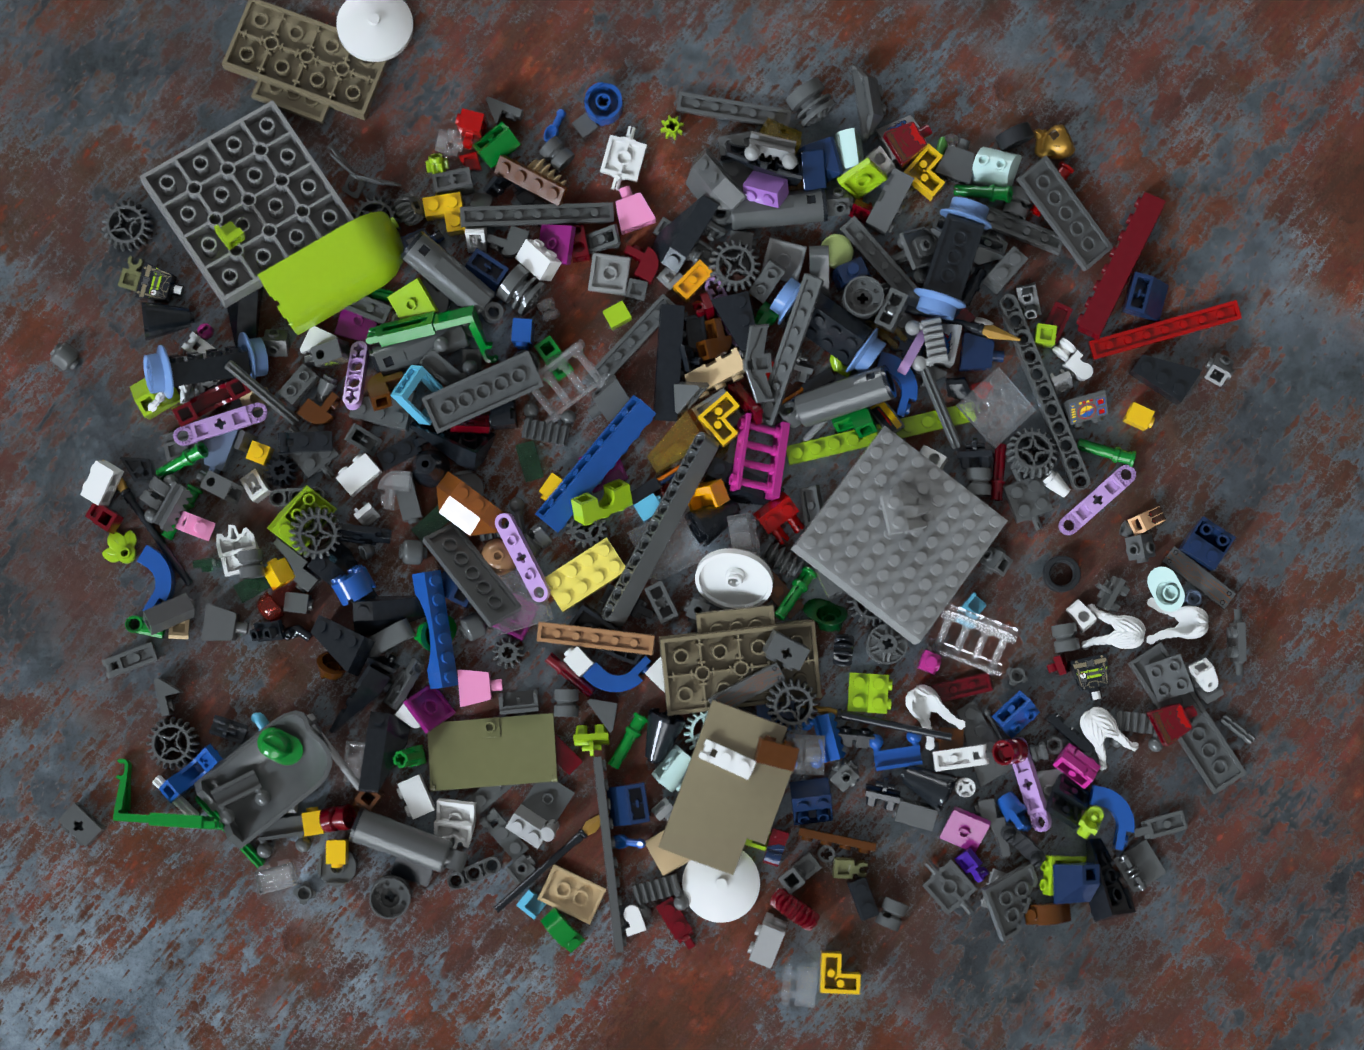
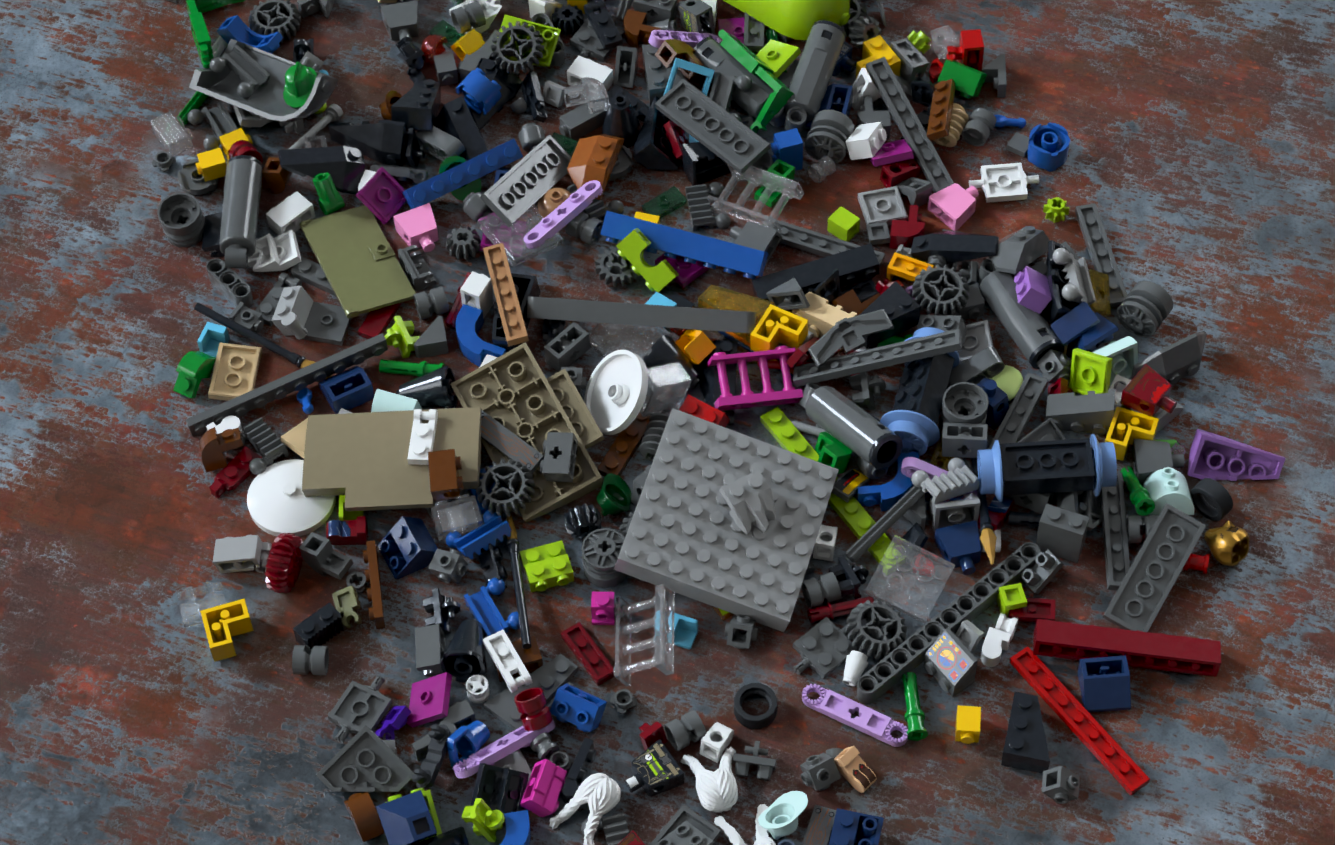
camera: 65 degrees right, 30 degrees down
light yellow brick [545,537,626,613] -> none
green pin [774,566,817,621] -> none
white hair [906,684,966,750] -> none
none -> reddish brown brick [200,427,243,473]
none -> light grey tile [300,51,324,71]
none -> medium lavender wedge [1187,429,1286,481]

